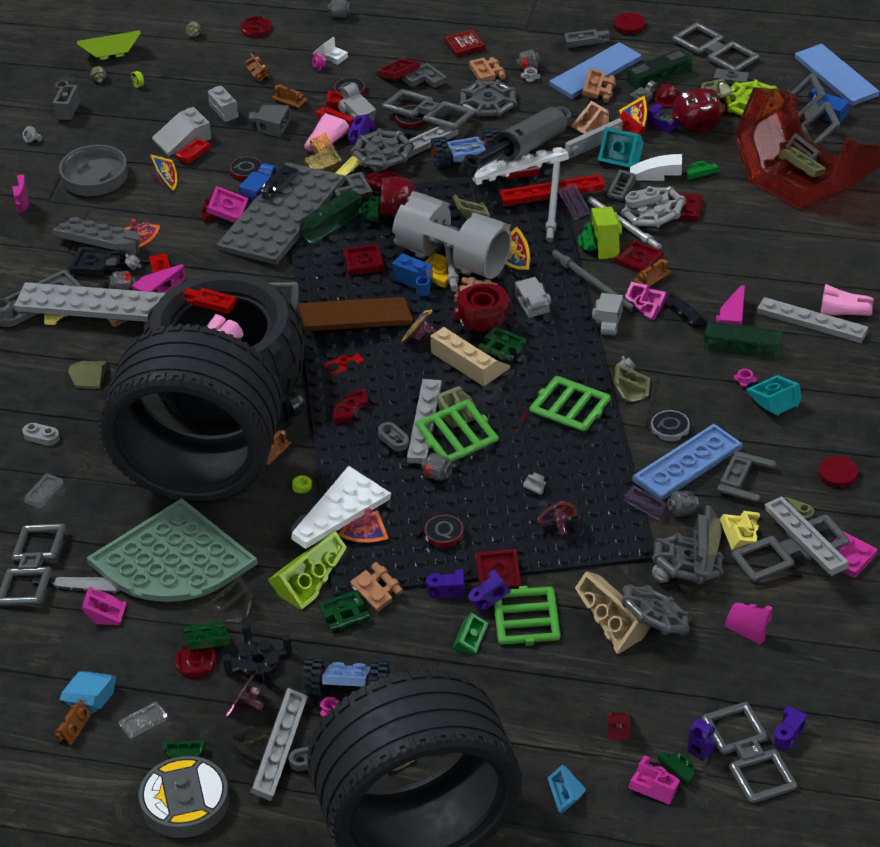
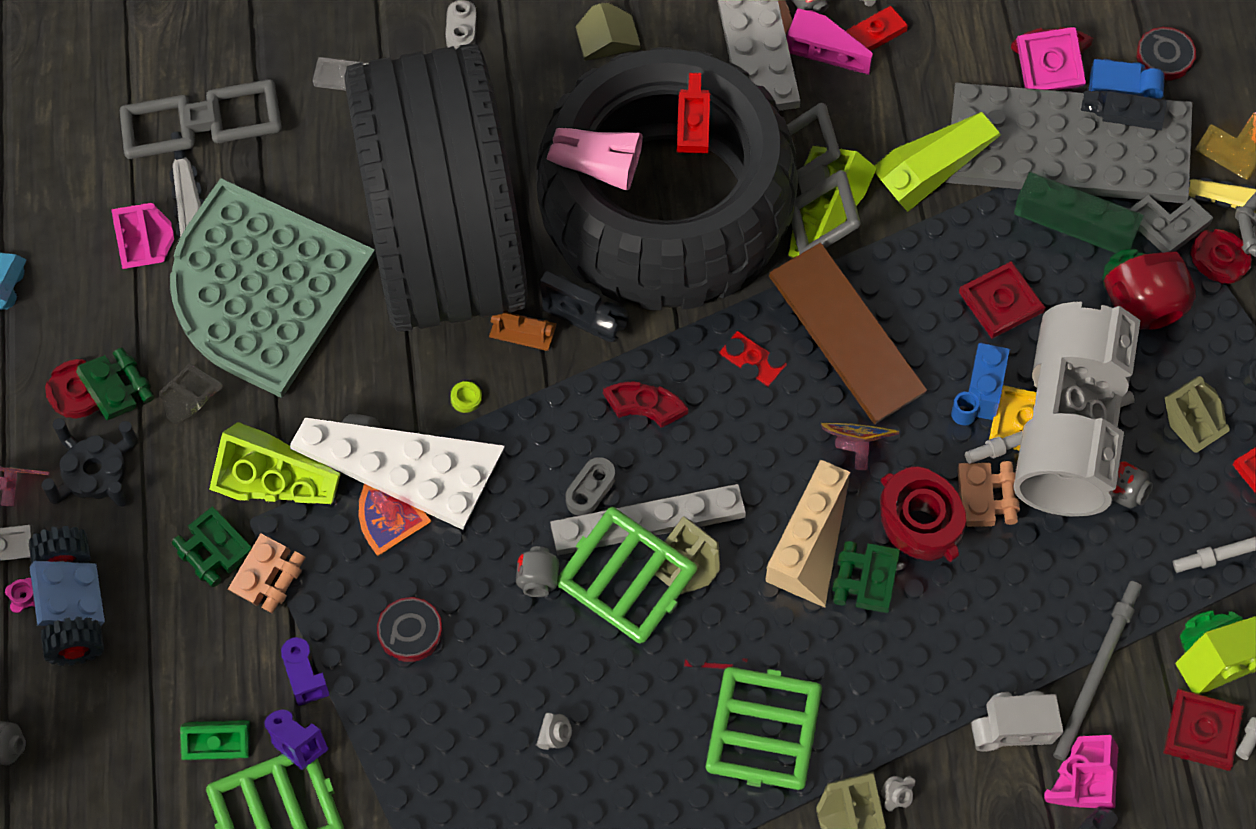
camera: 70 degrees right, 20 degrees up
dark red tile [476,549,521,589] -> none
shield [506,227,531,270] -> none
light grey hinge [515,277,551,318] -> none
clear pink shield [537,501,577,537] -> none
dark orange hinge [633,259,671,287] -> none
none -> lime wedge [875,112,1001,212]

